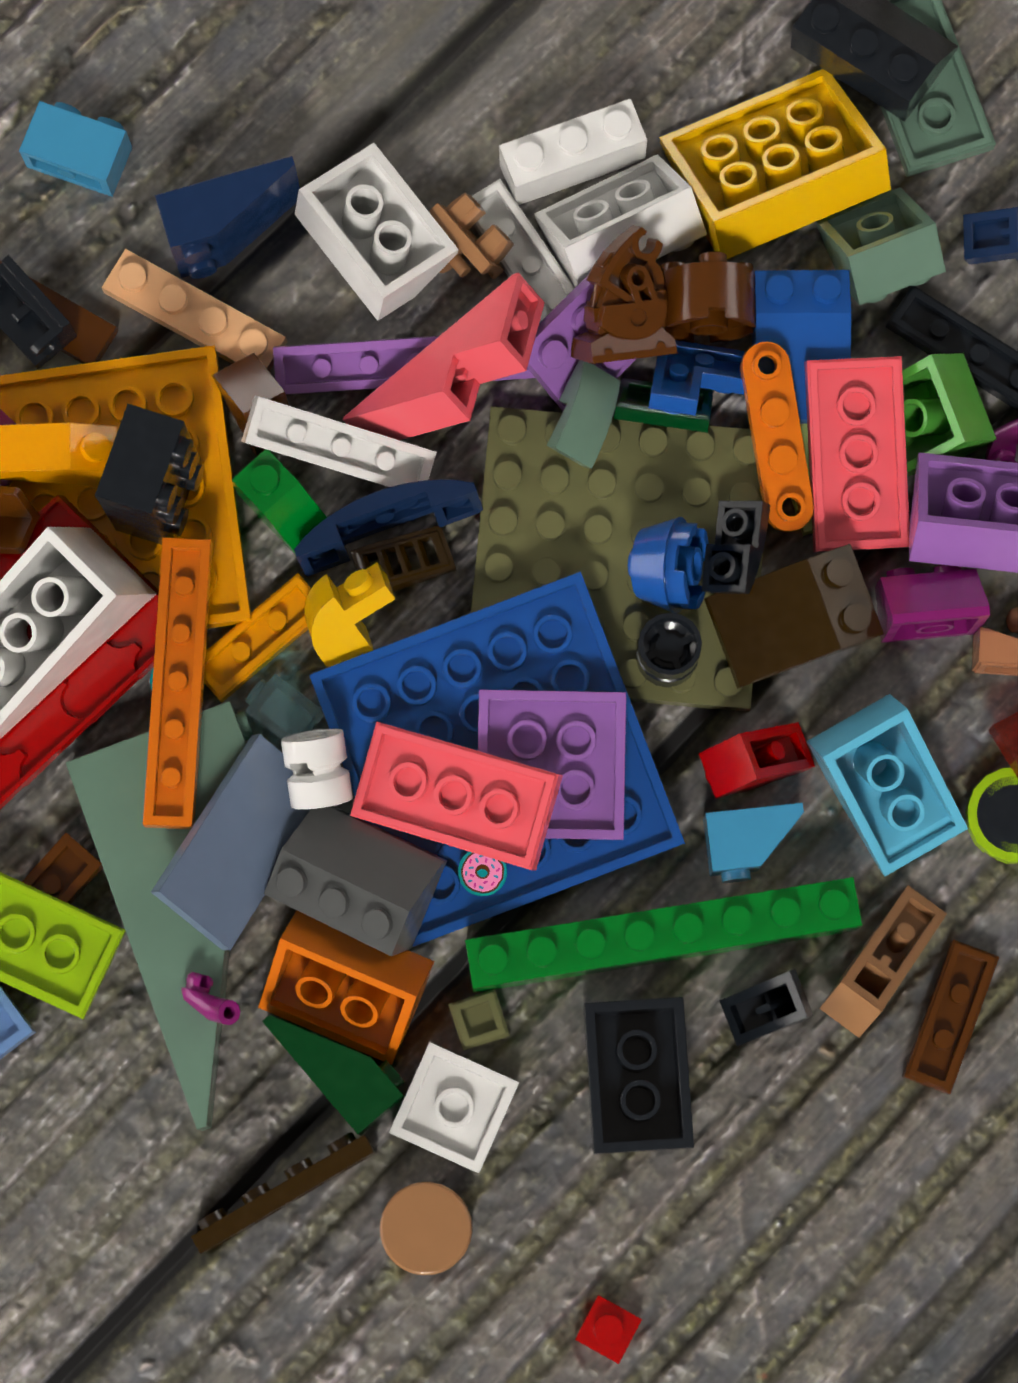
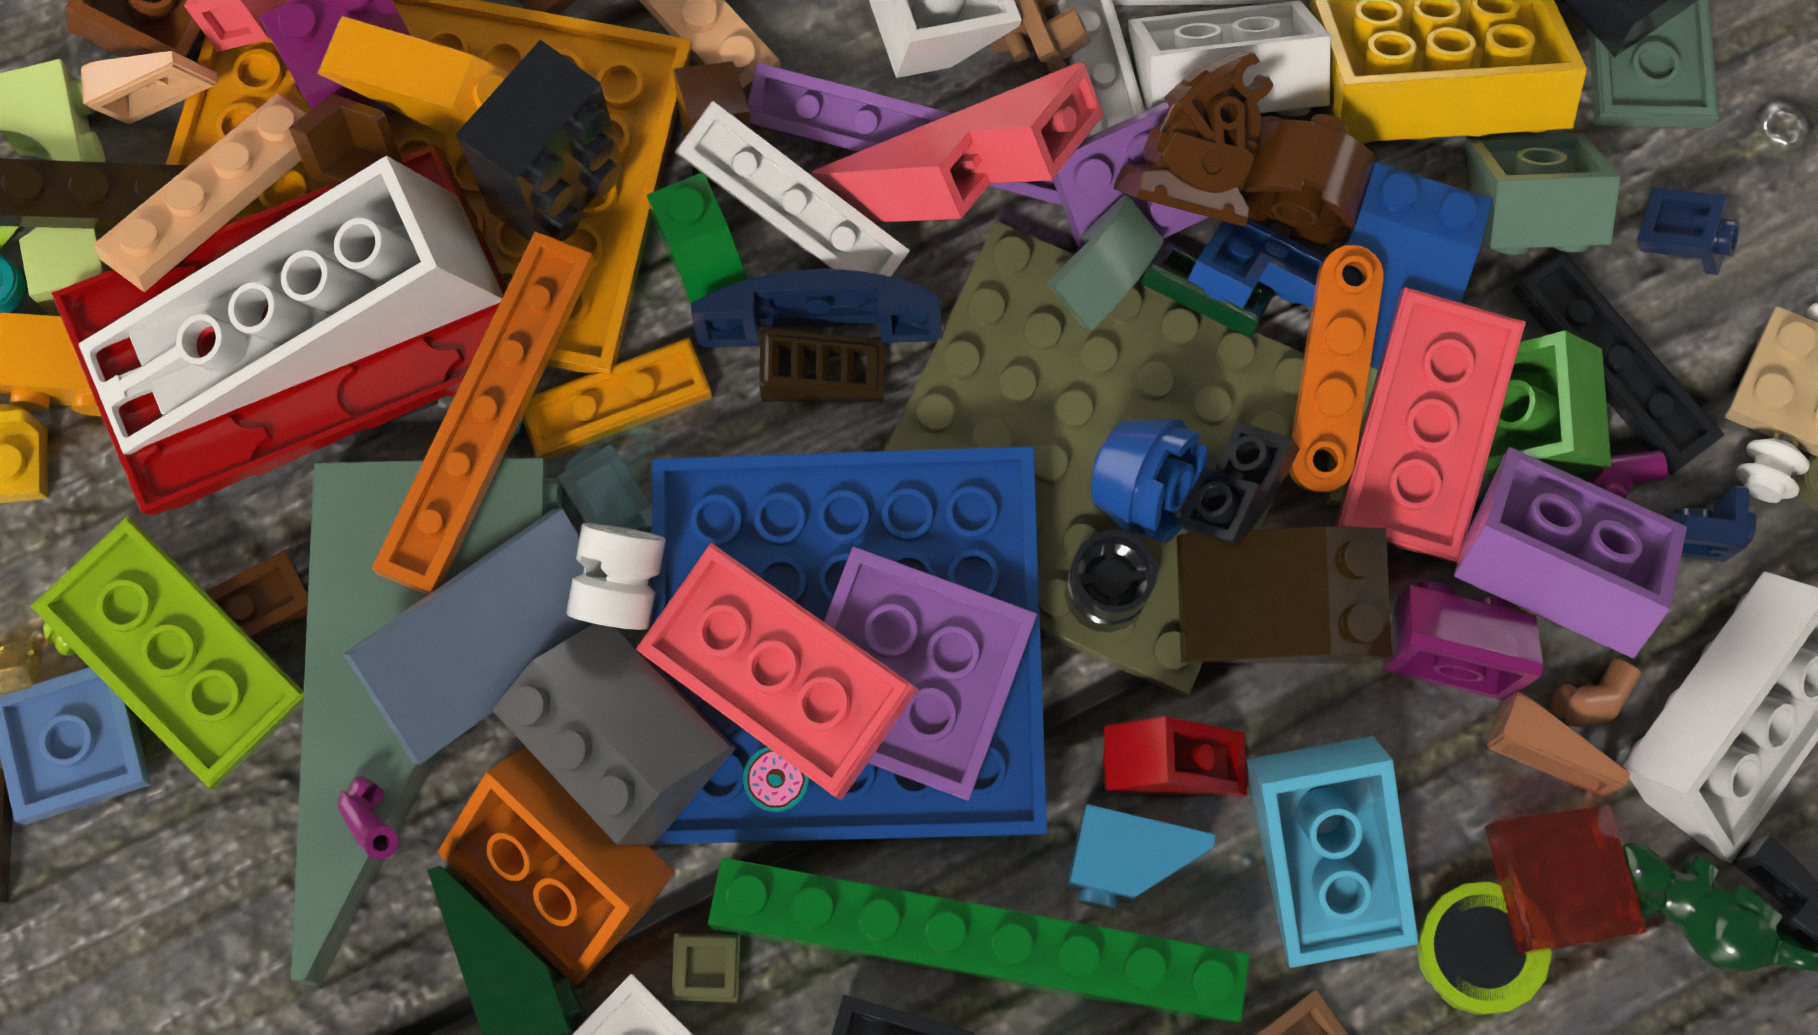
camera: 15 degrees right, 5 degrees down
yellow brick [304,562,395,668] -> none

